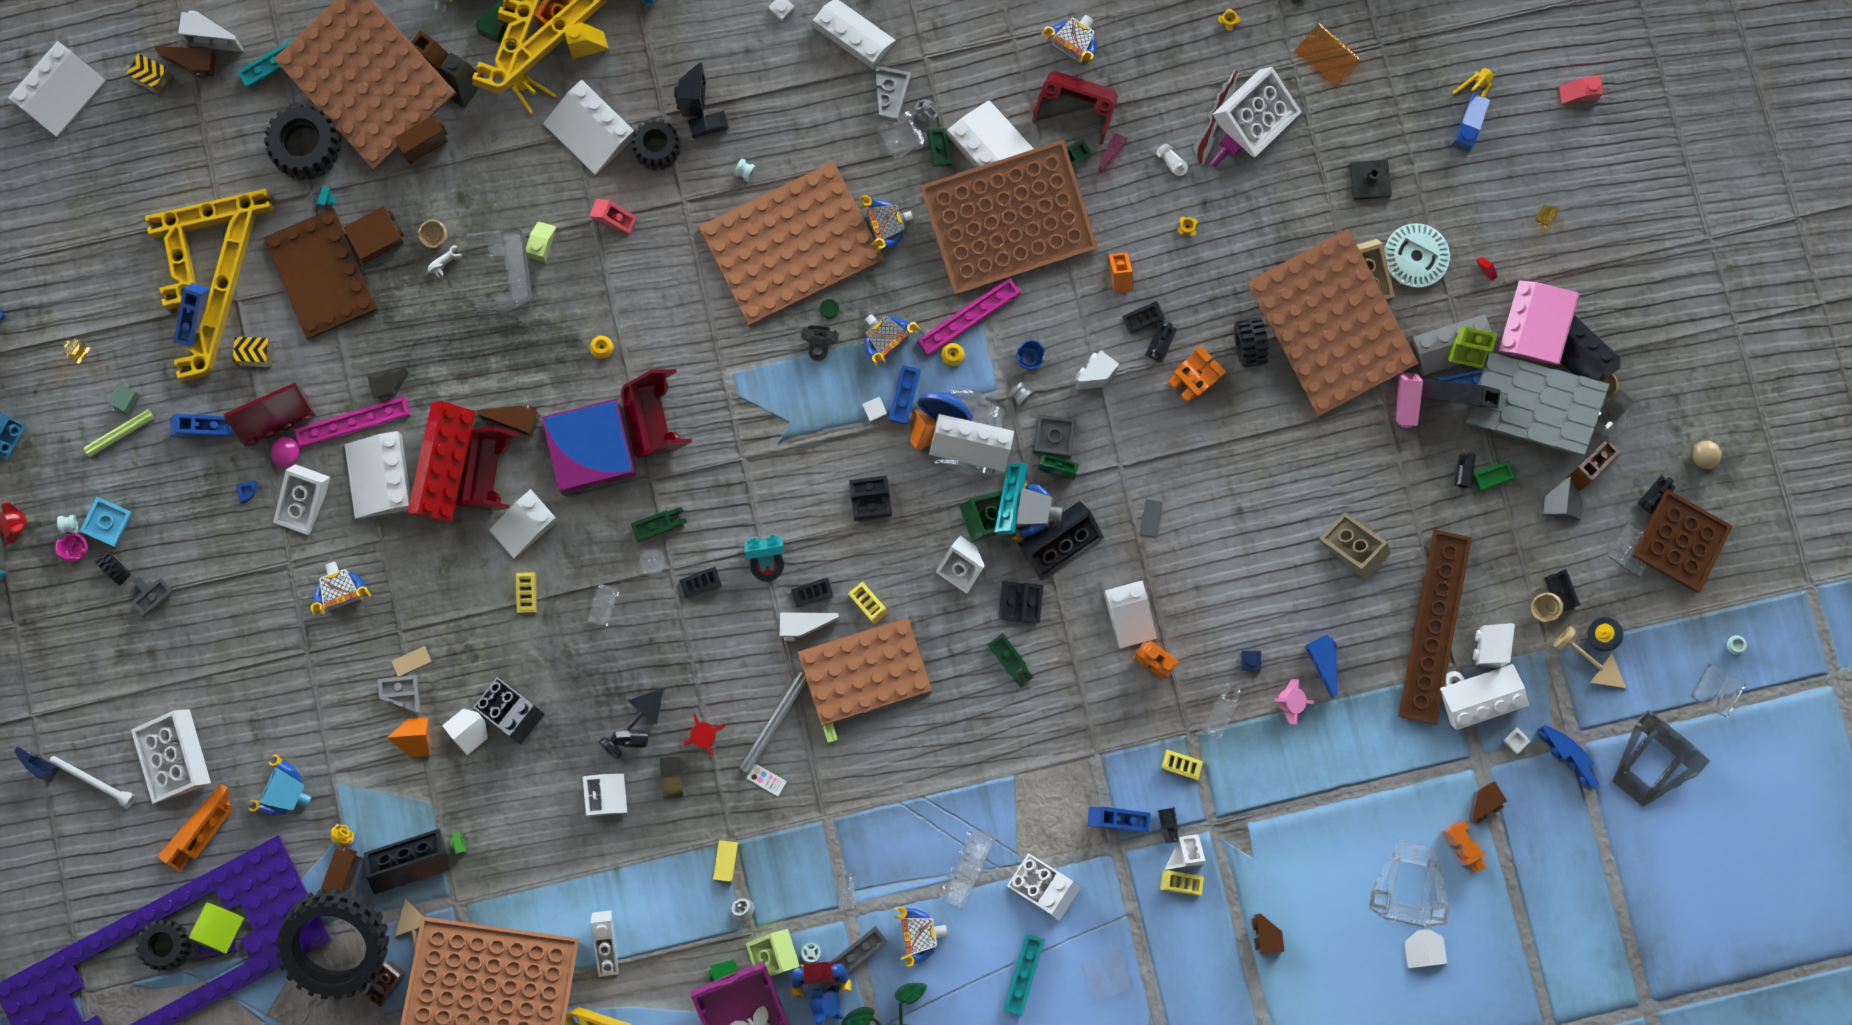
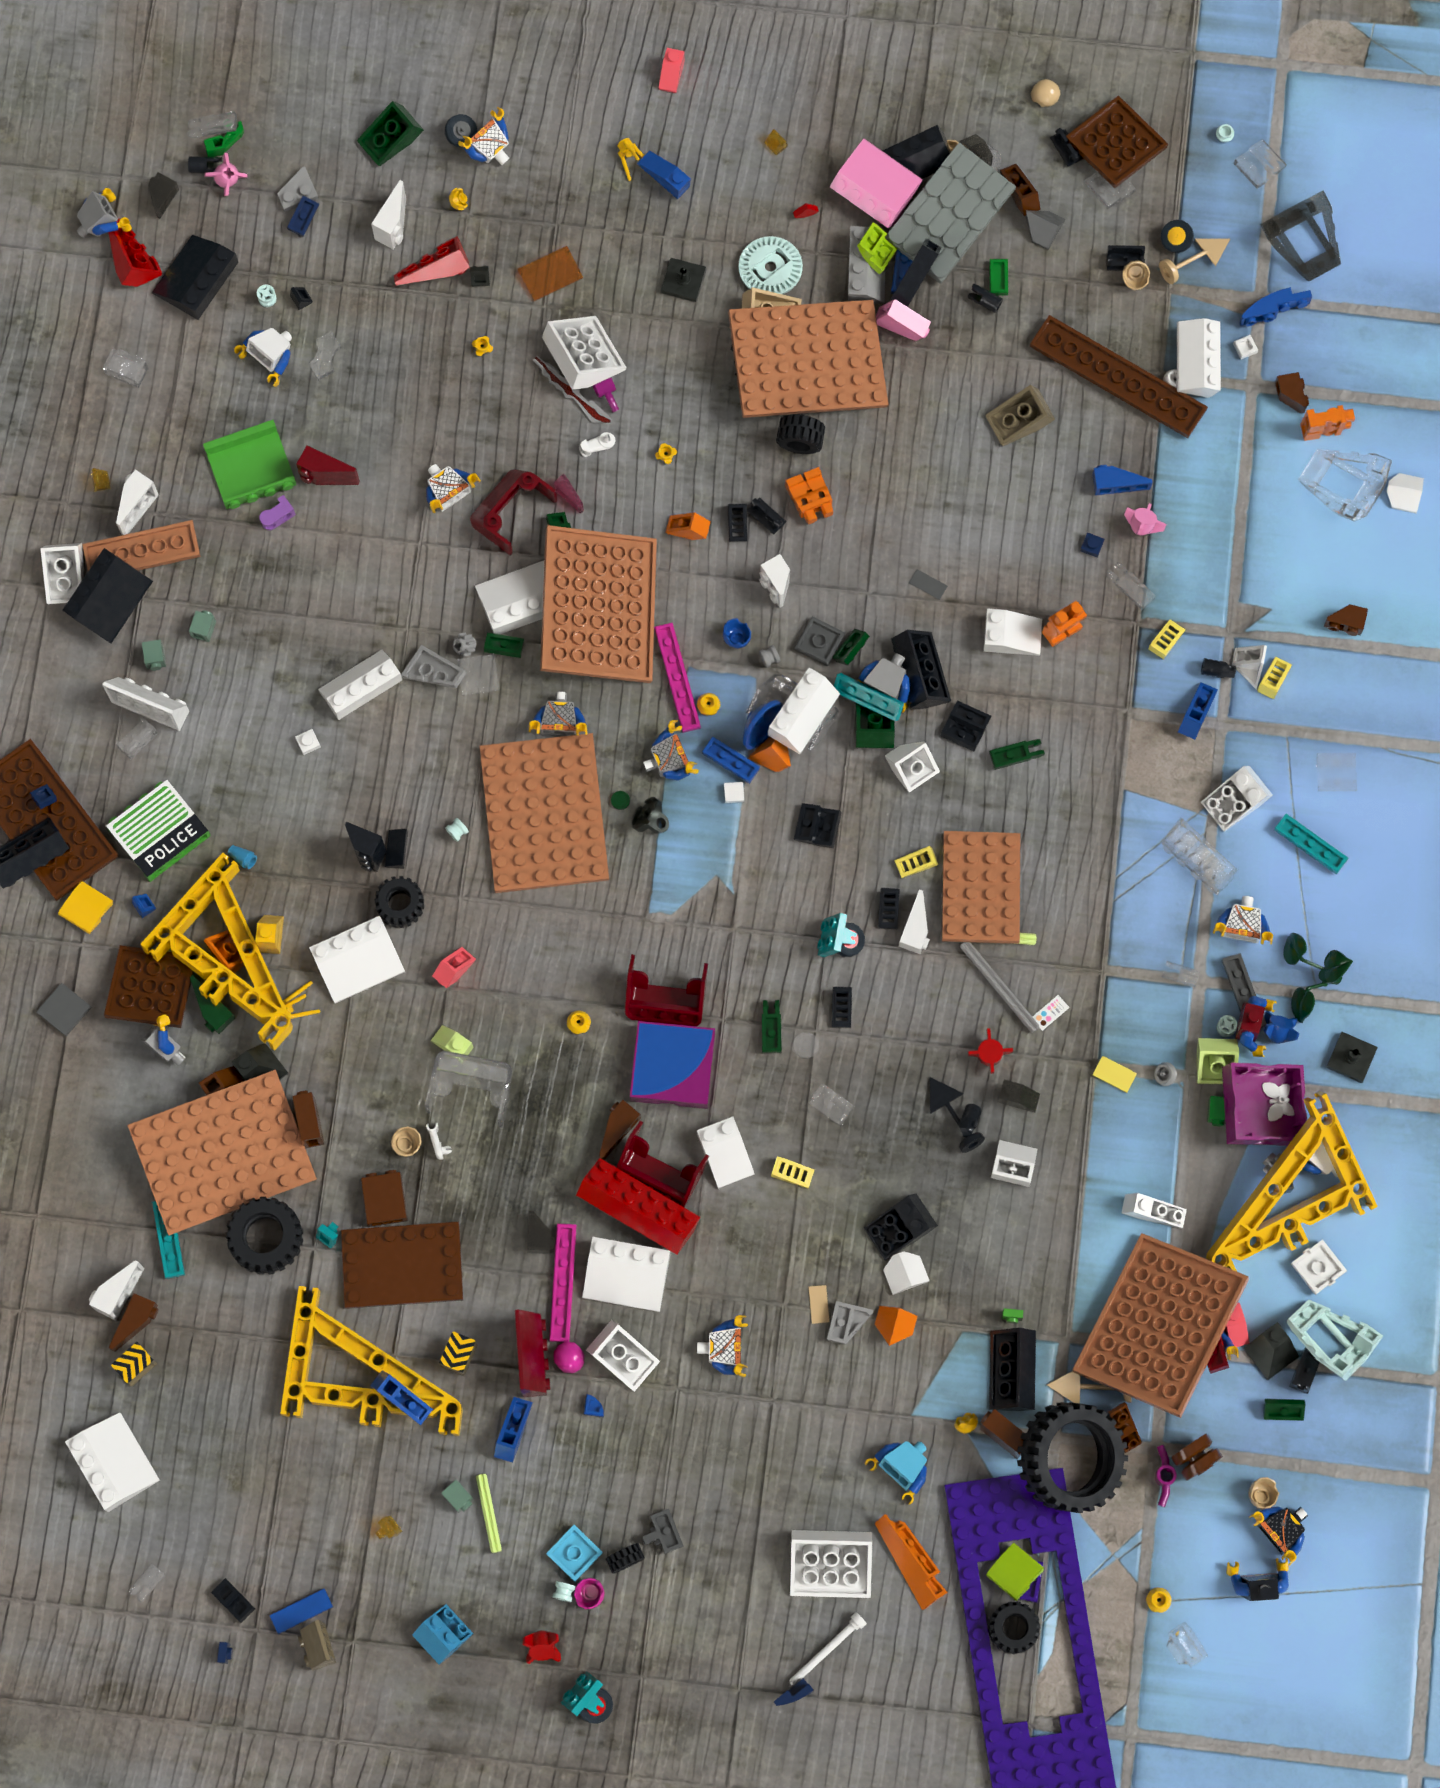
camera: 65 degrees left, 5 degrees down
white slope [1473,623,1515,669] -> none

